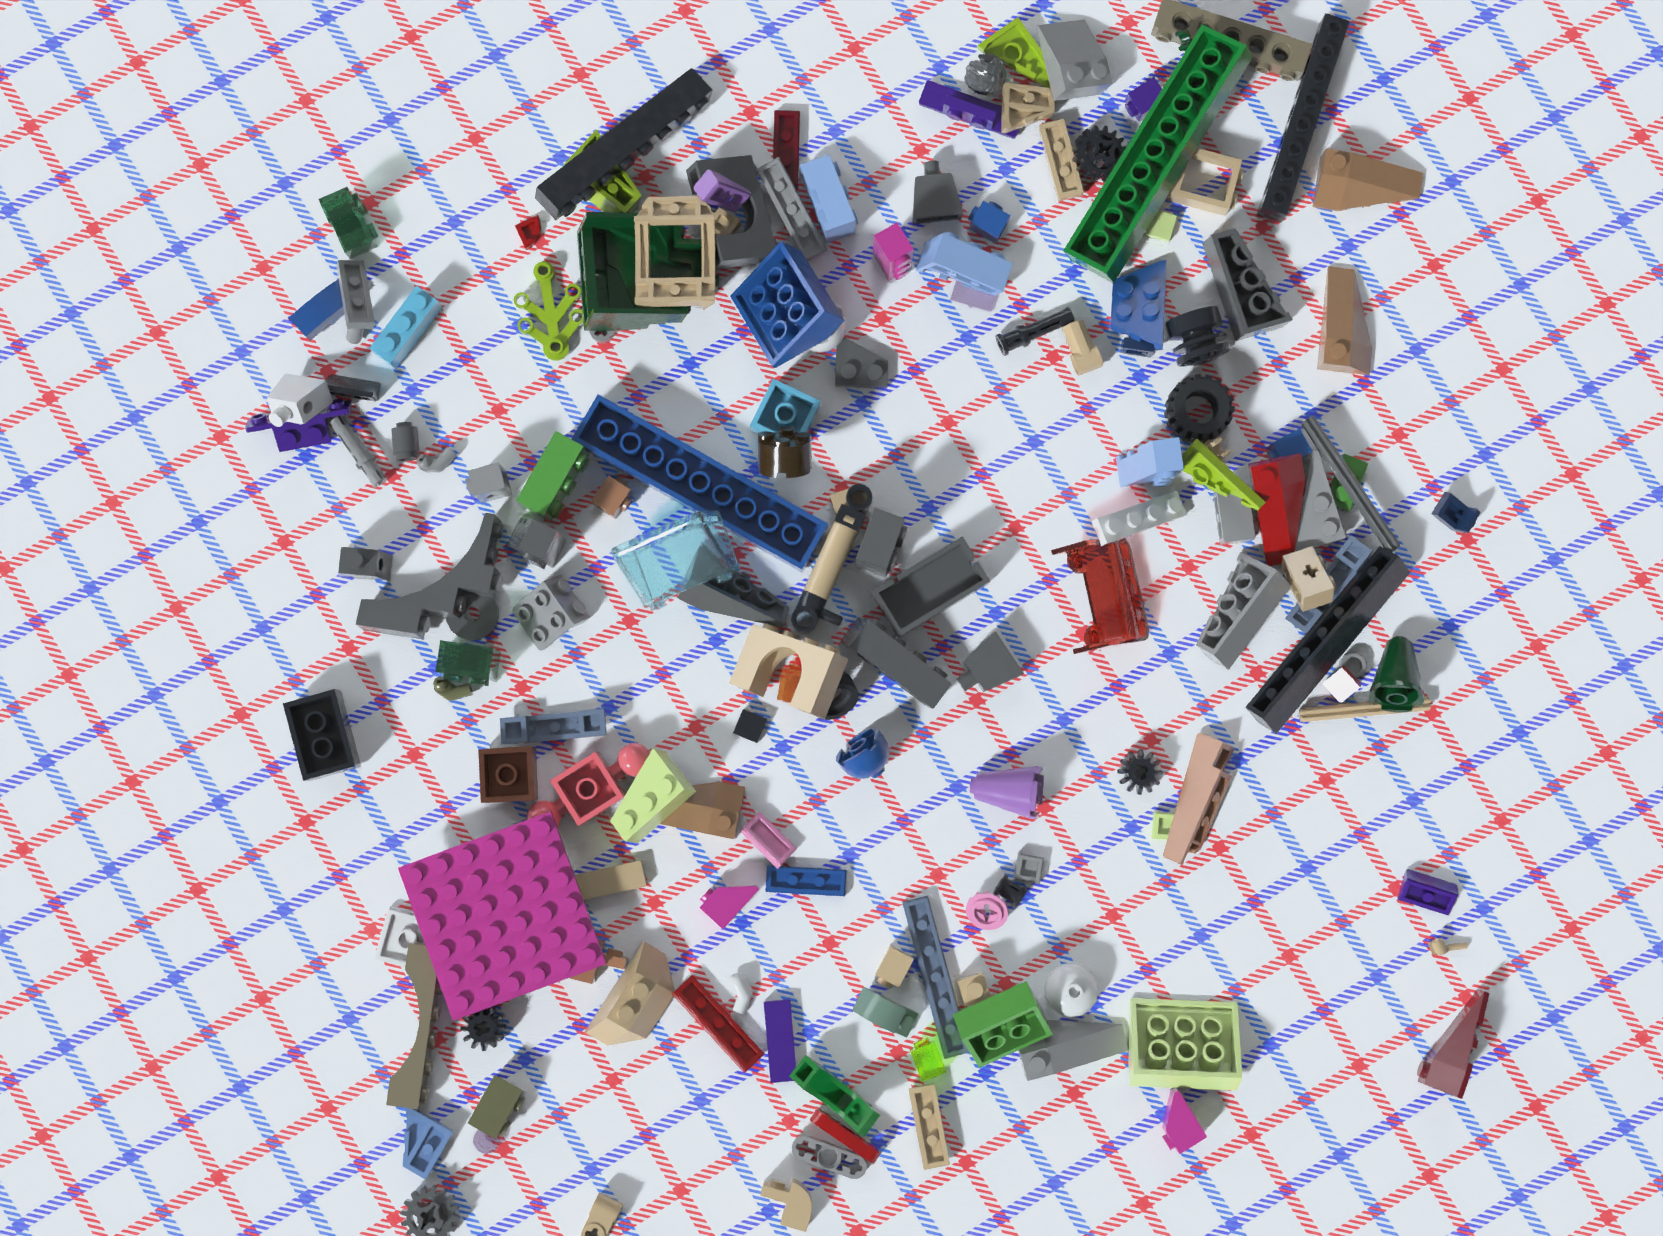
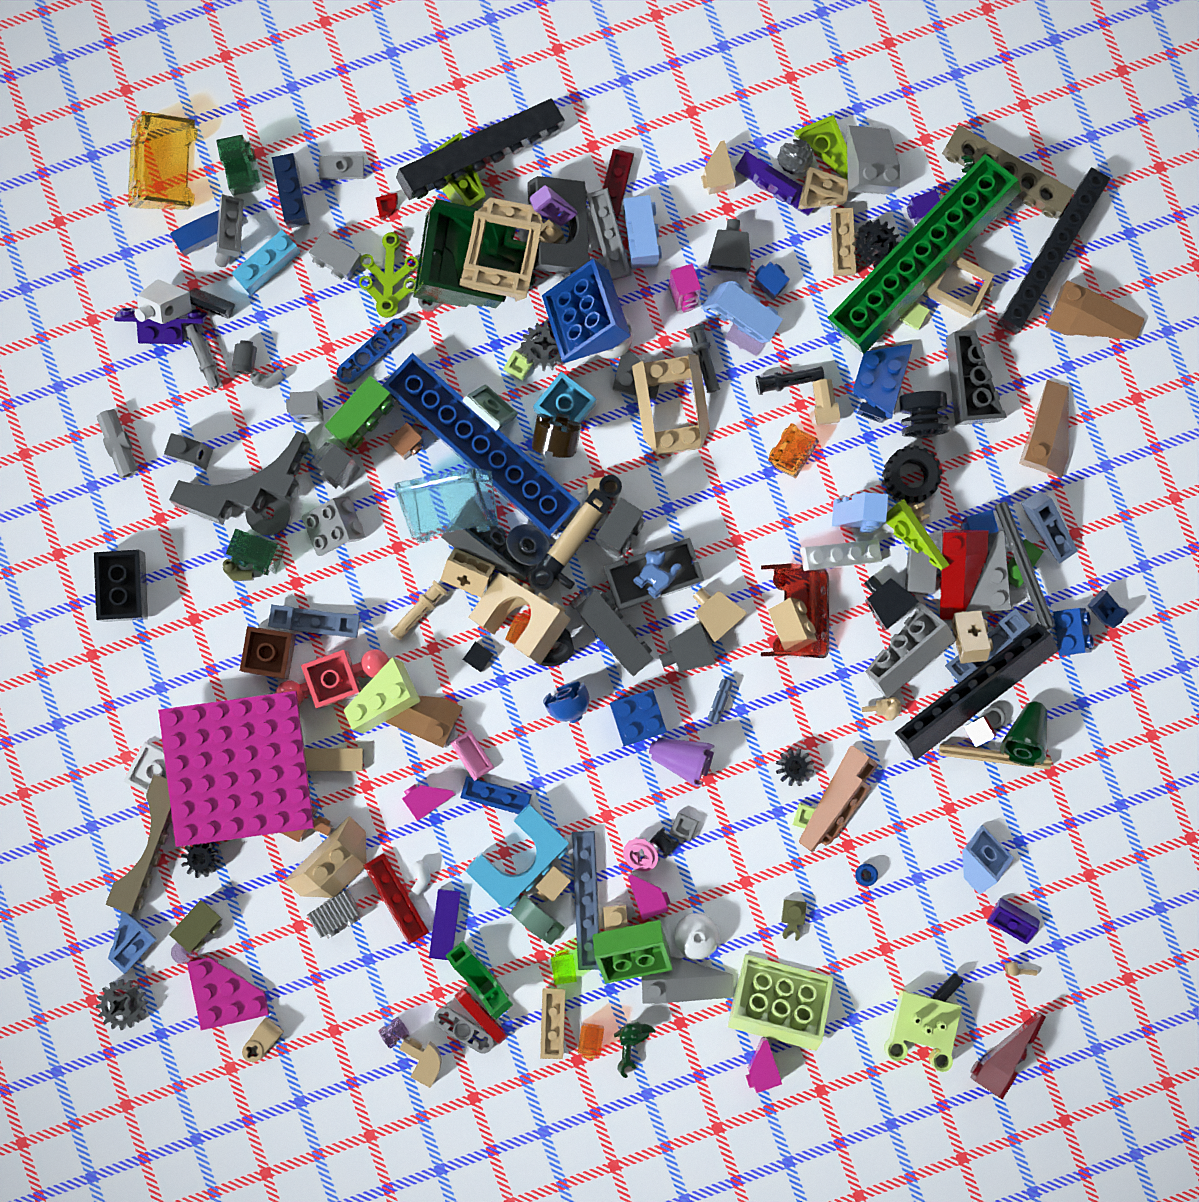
camera: 10 degrees right, 0 degrees up
none -> light grey piece [96,409,139,479]
none -> clear yellow windscreen [128,111,198,210]
none -> dark pink plate [187,957,270,1031]
none -> dark blue brick [271,153,310,229]
none -> light grey brick [307,889,362,939]
none -> light grey brick [309,230,362,281]
none -> light grey plate [319,155,364,180]
none -> blue beam [336,318,408,385]
none -> clear purple wheel [378,1016,410,1049]
none -> tan pin [390,580,449,641]
none -> tan brick [440,548,495,598]
none -> sand green tile [463,384,518,431]
none -> medium azure arch [465,803,569,910]
none -> yellowish green tile [503,350,533,381]
none -> dark grey dish [506,524,550,566]
none -> dark grey gear [520,322,562,371]
none -> clear orange brick [577,1022,604,1059]
none -> blue brick [609,689,667,747]
none -> dark green piece [614,1022,656,1078]
none -> dark pink slope [627,874,671,920]
none -> tan wedge [632,353,710,456]
none -> medium blue animal [634,550,681,599]
none -> dark grey pin [686,324,721,393]
none -> tan torso [692,587,747,643]
none -> tan slope [701,140,736,195]
none -> sand blue axle [707,679,733,723]
none -> clear orange bracket [768,423,819,479]
none -> tan brick [768,598,817,652]
none -> olive plate [781,899,807,941]
none -> blue plate [855,863,878,887]
none -> tan piece [861,697,902,721]
none -> black torso [863,575,919,631]
none -> yellowish green piece [884,973,963,1072]
none -> light blue slope [962,825,1014,894]
none -> sand blue slope [1021,491,1078,564]
none -> blue bracket [1053,608,1094,656]

